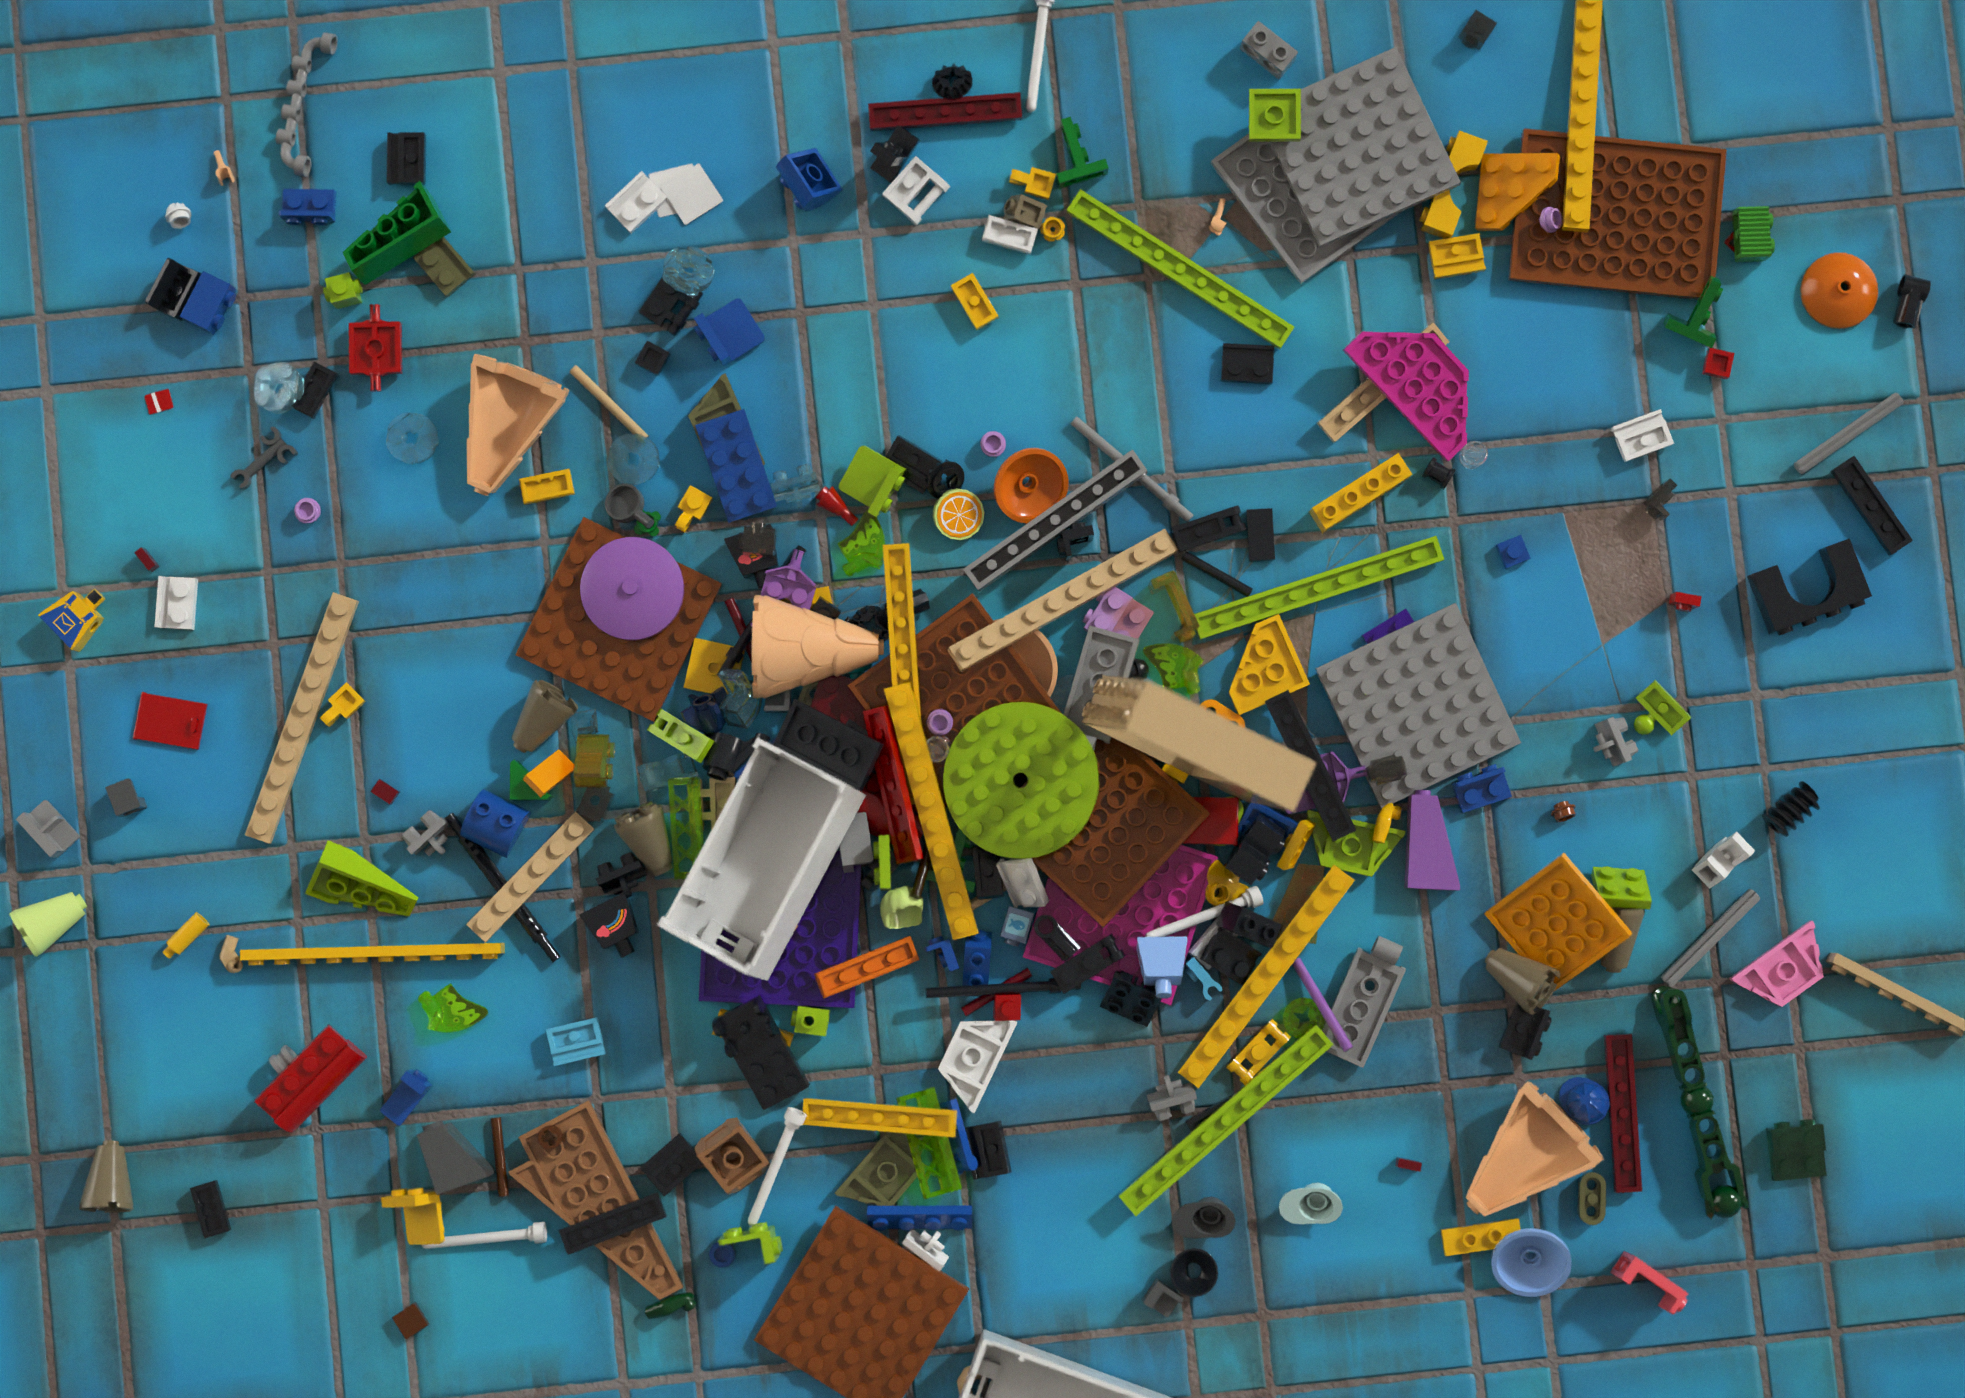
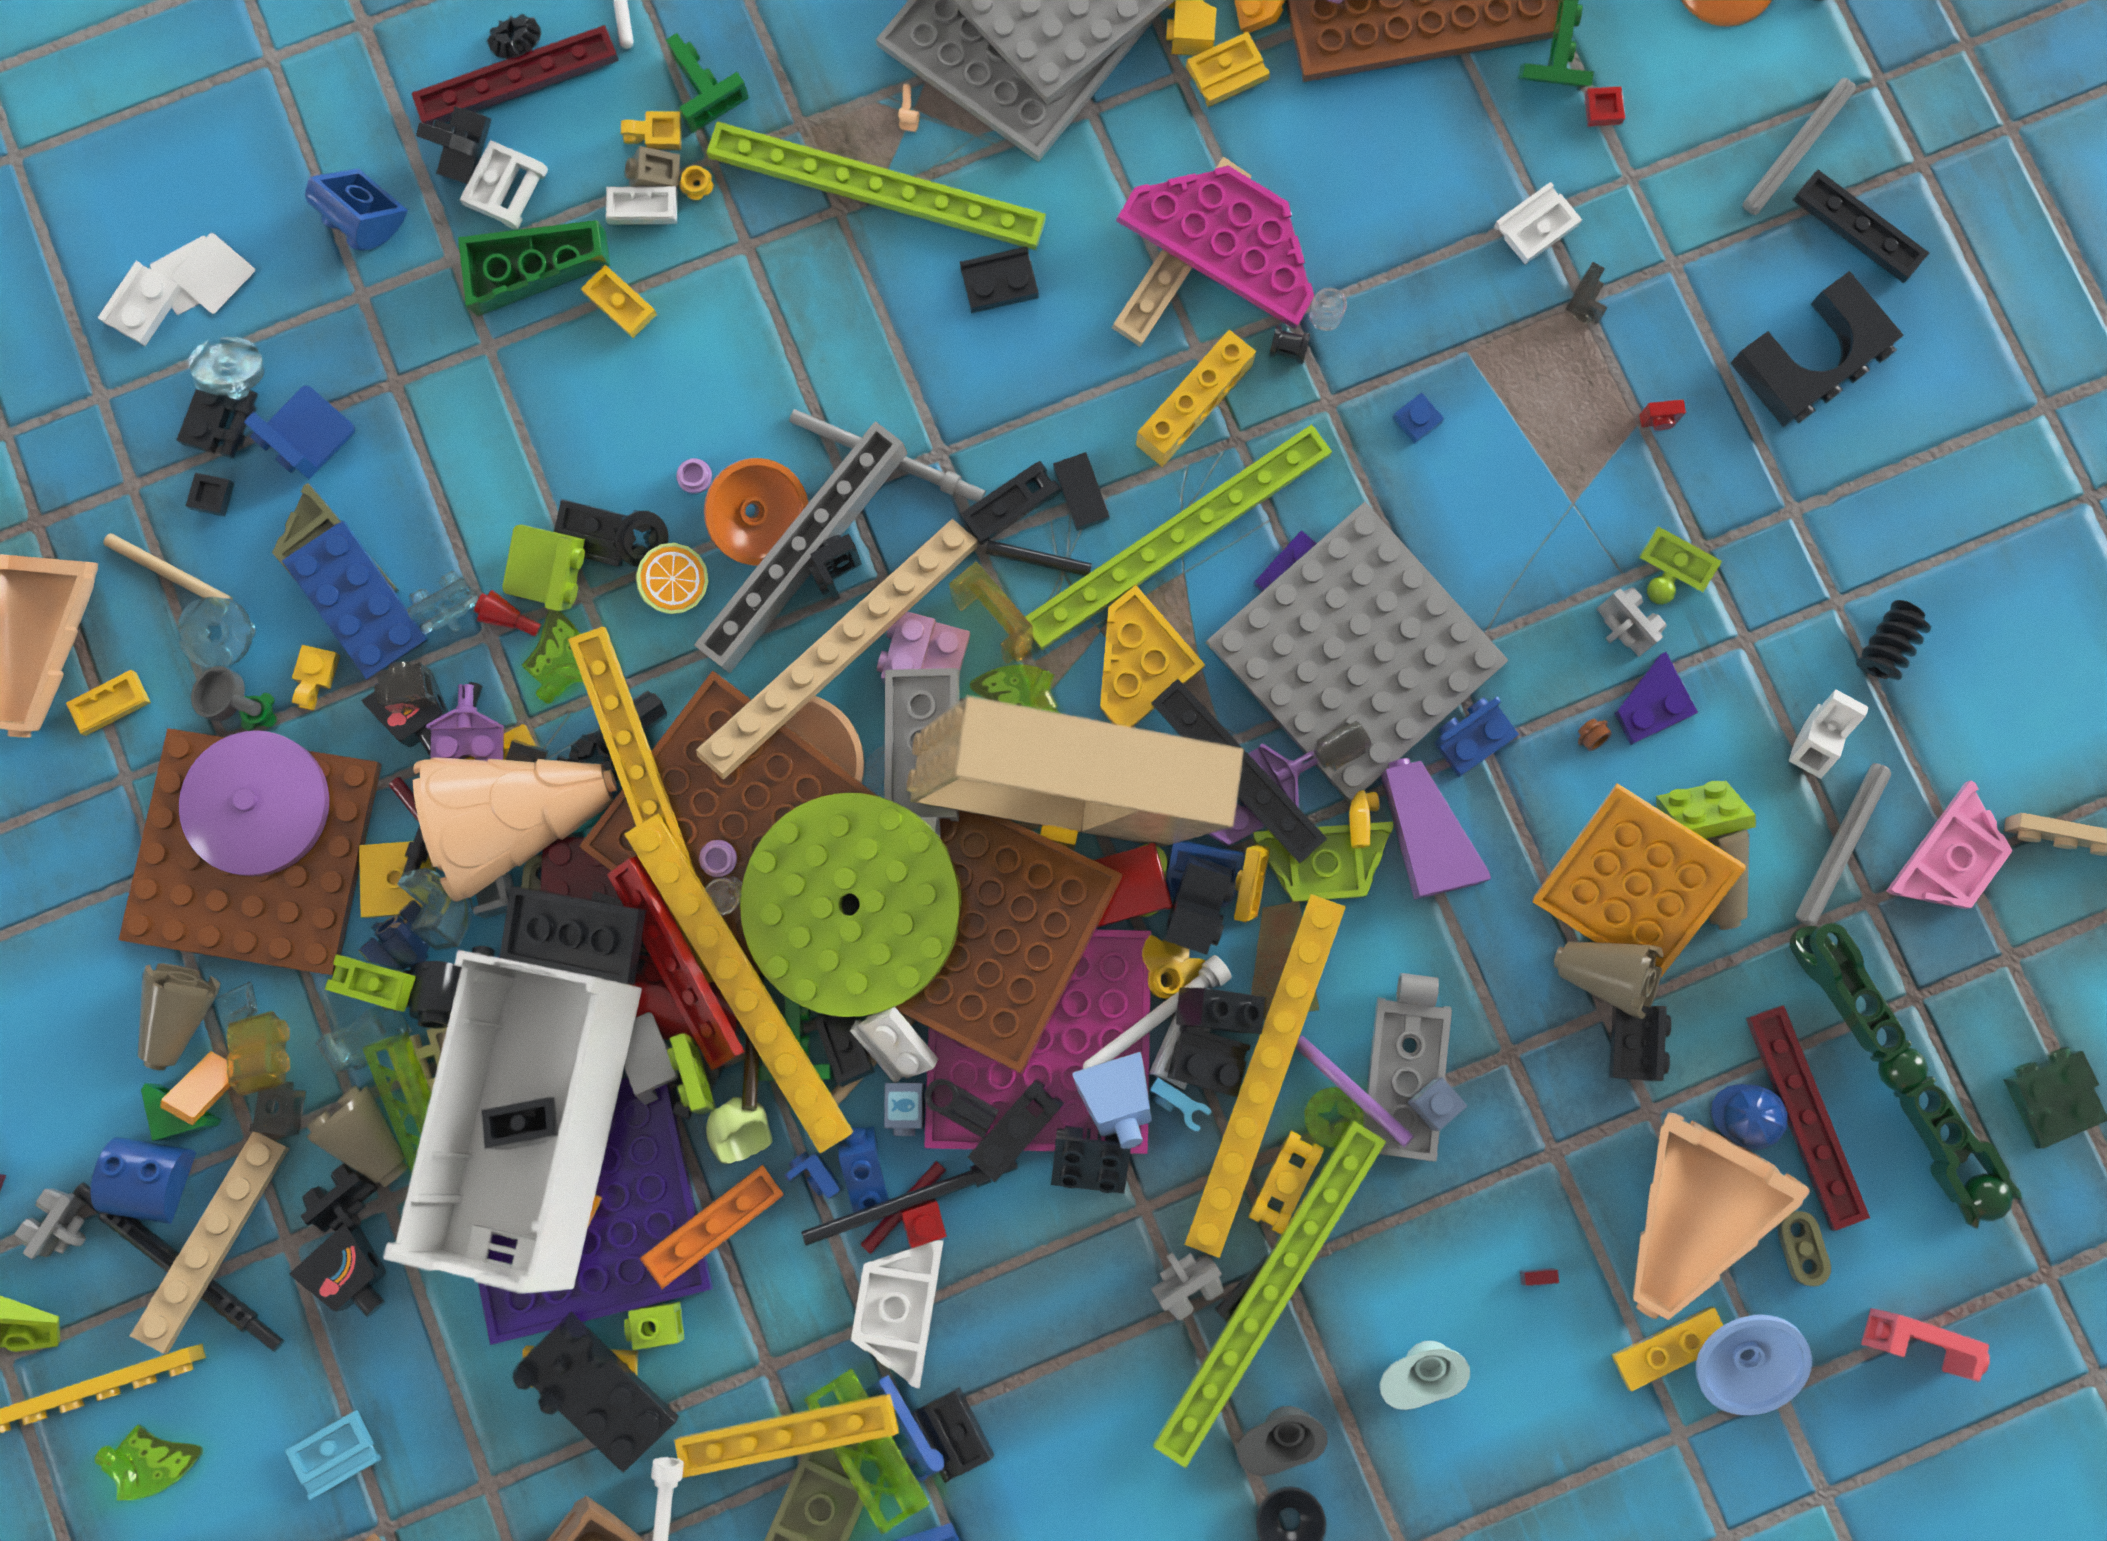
camera: 15 degrees left, 5 degrees down
none -> green wedge [458,220,610,317]
none -> black slope [481,1097,558,1150]
none -> sand blue brick [1407,1077,1467,1131]
none -> dark purple wing [1614,652,1698,745]

